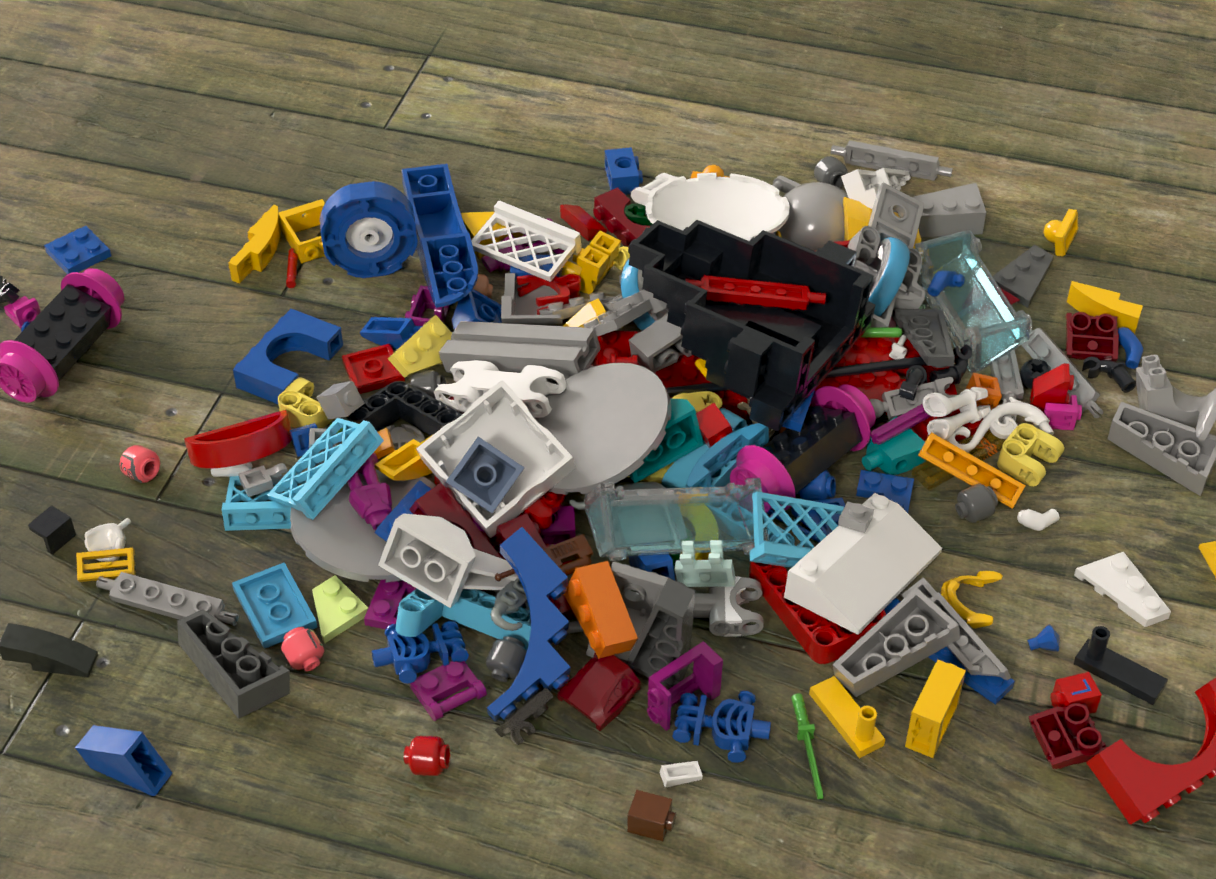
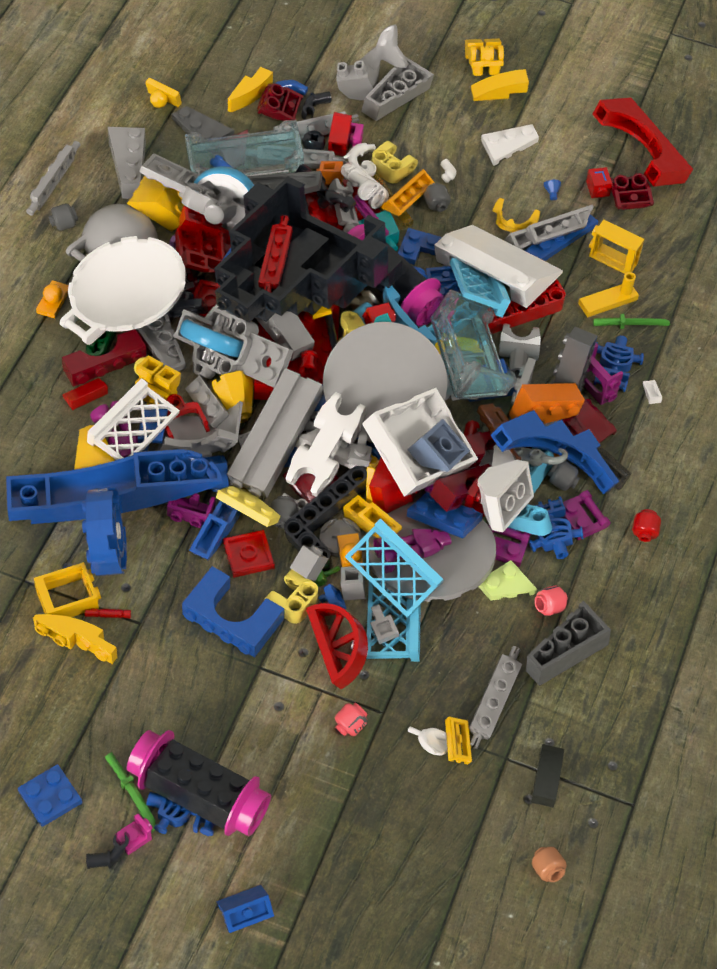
camera: 90 degrees left, 10 degrees up
black panel [28,505,76,554] -> none
blue slope [75,725,172,796] -> none
dark azure plate [232,562,317,649] -> none
blue brick [605,147,643,195] -> none
reddish brown brick [627,790,676,841] -> none
light aqua plate [675,540,736,587] -> none
light grey wedge [832,587,960,697] -> none
light grey plate [838,502,874,533] -> none
white wedge [841,168,911,209] -> none
black piece [1073,626,1168,705] -> none

